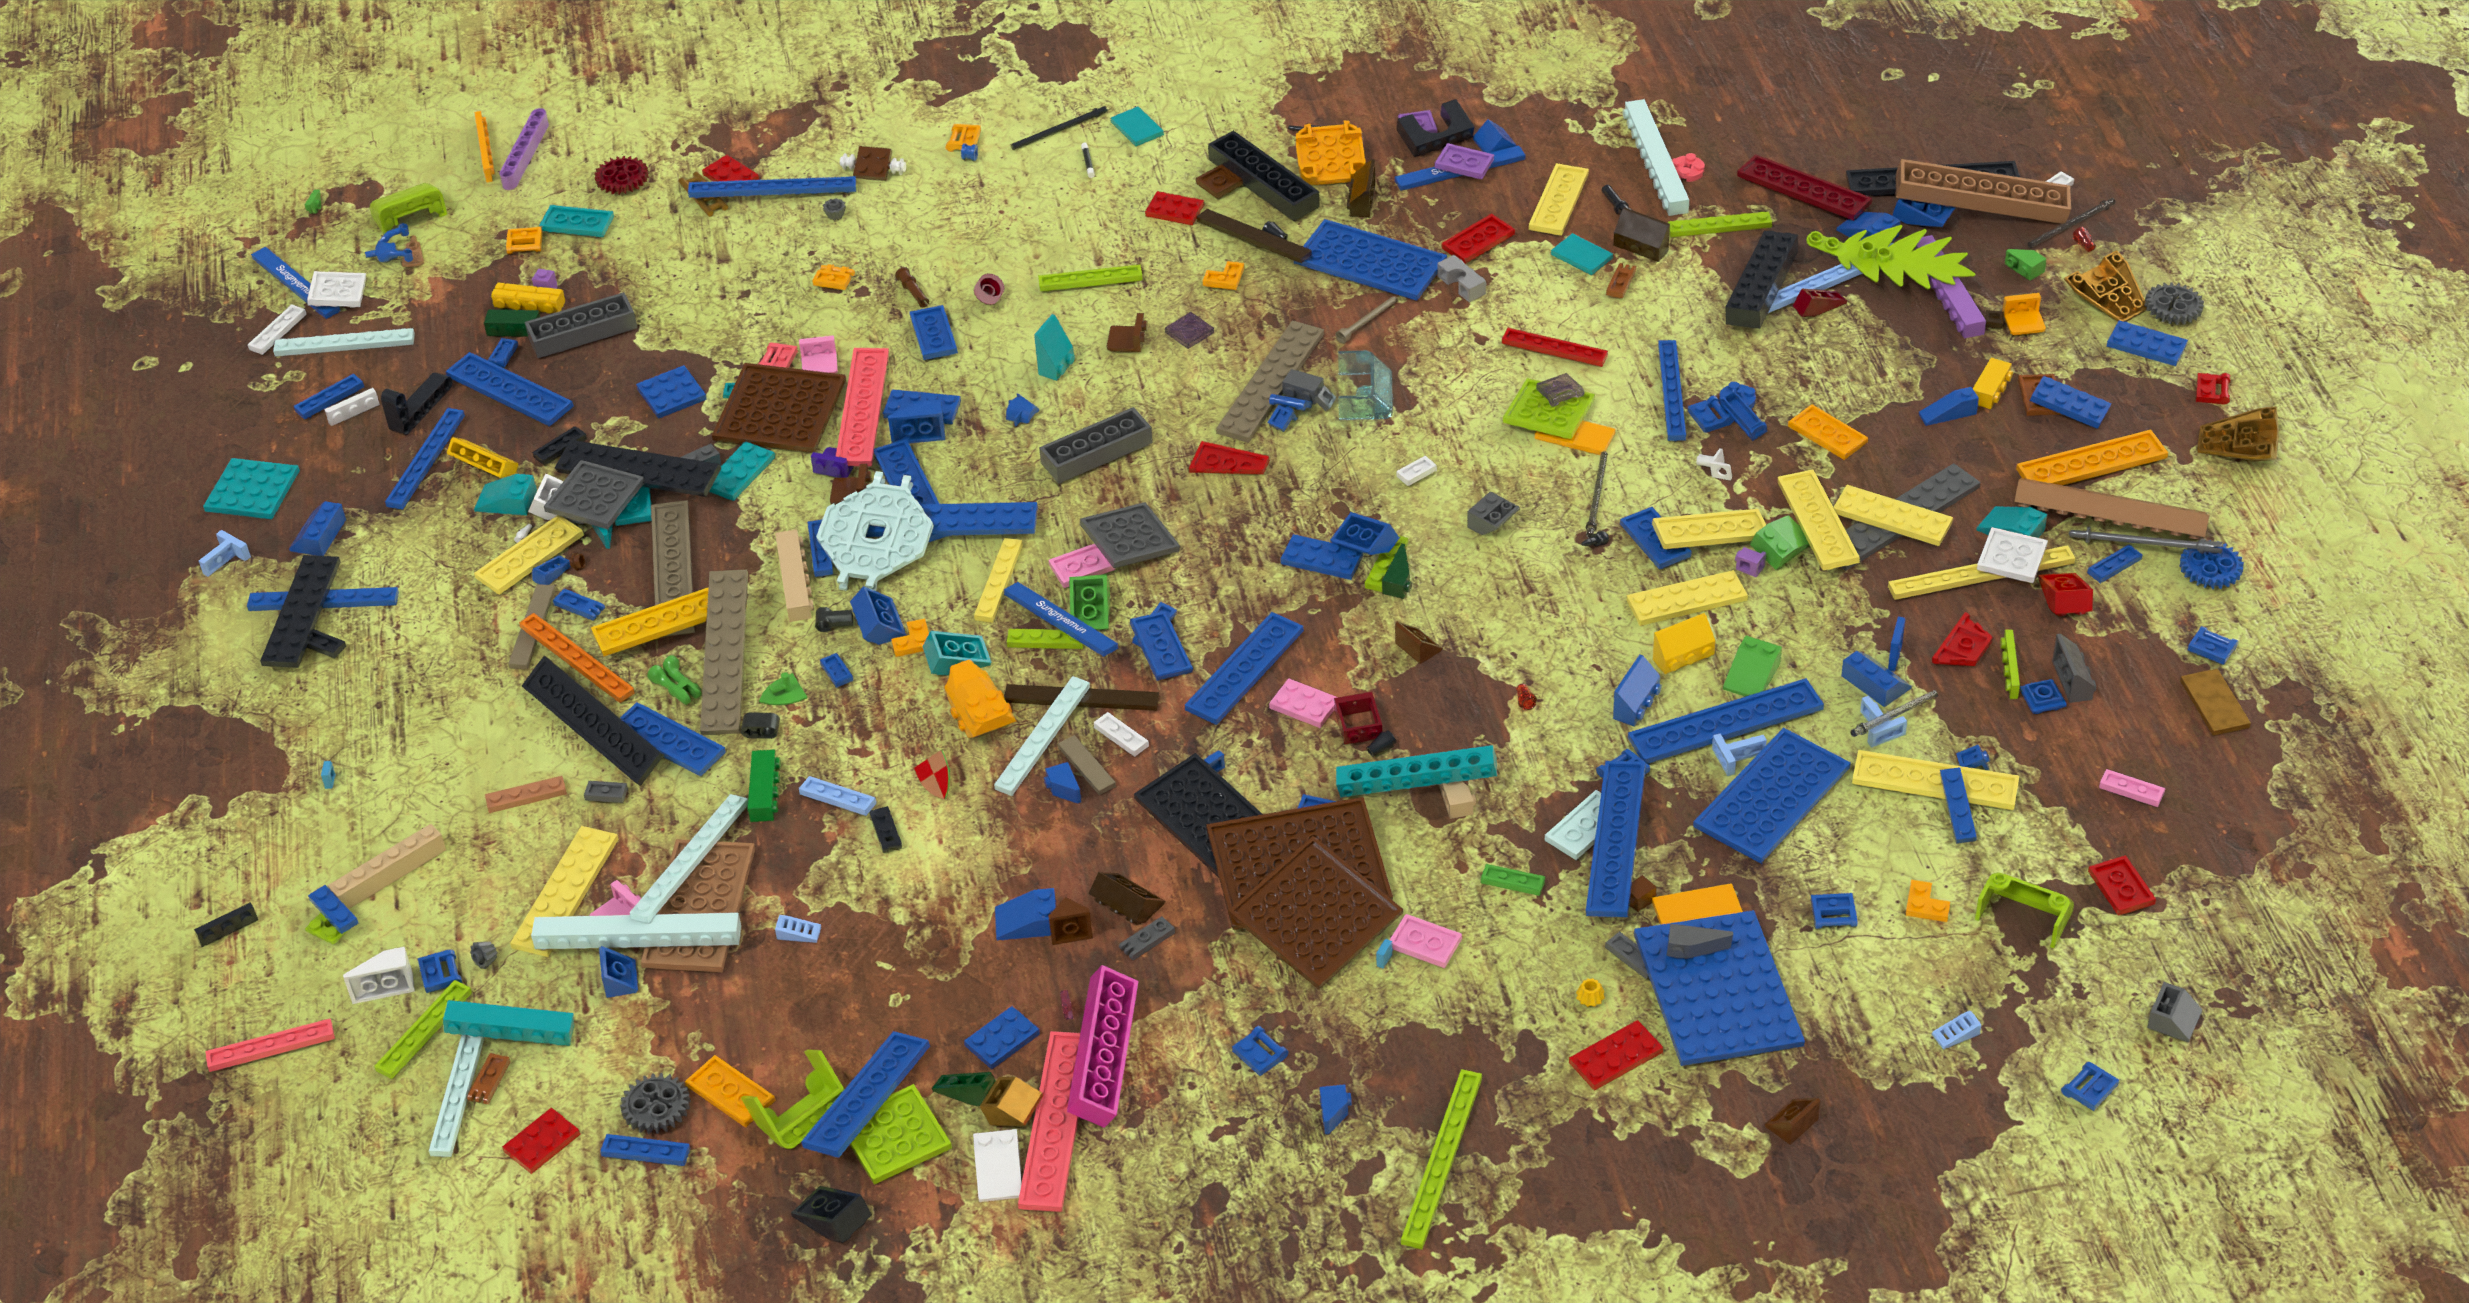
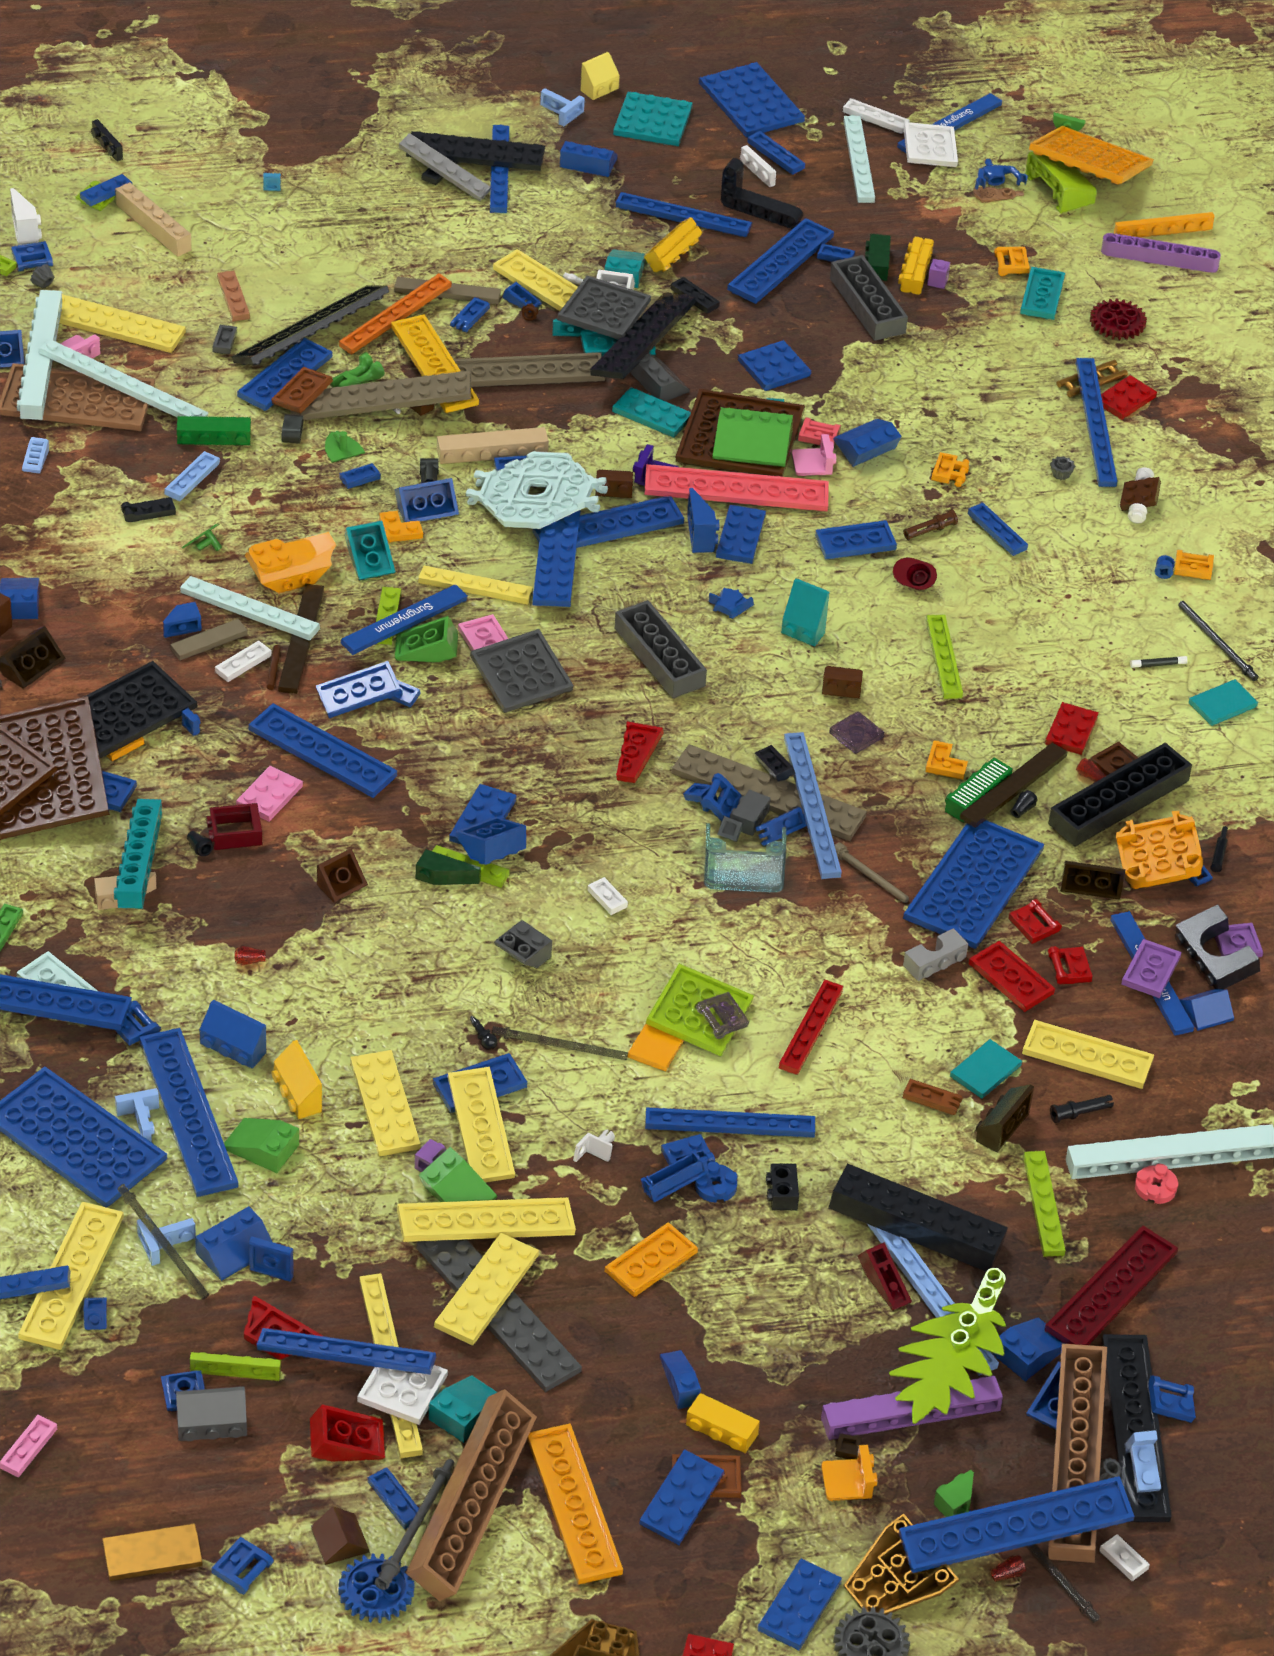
camera: 85 degrees right, 0 degrees up
none -> blue tile [257,1328,436,1375]
none -> reddish brown bar [266,645,281,690]
none -> dark orange tile [271,367,333,414]
none -> reddish brown slope [311,1506,369,1565]
none -> light grey plate [399,133,491,201]
none -> light yellow slope [581,52,619,100]
none -> blue plate [699,62,805,138]
none -> bright green slope [713,407,793,467]
none -> black plate [754,745,796,782]
none -> blue hinge [755,807,807,846]
none -> black brick [766,1163,799,1210]
none -> medium blue plate [784,732,842,879]
none -> blue slope [833,419,902,467]
none -> blue plate [899,1476,1134,1573]
none -> green brick [945,757,1013,823]
none -> blue plate [968,502,1028,556]
none -> red plate [1008,899,1062,944]
none -> light orange plate [1029,126,1154,184]
none -> red plate [1047,946,1093,984]
none -> clear red cone [1076,758,1106,782]
none -> light blue bracket [1125,1431,1161,1493]
none -> blue plate [1148,1375,1196,1423]

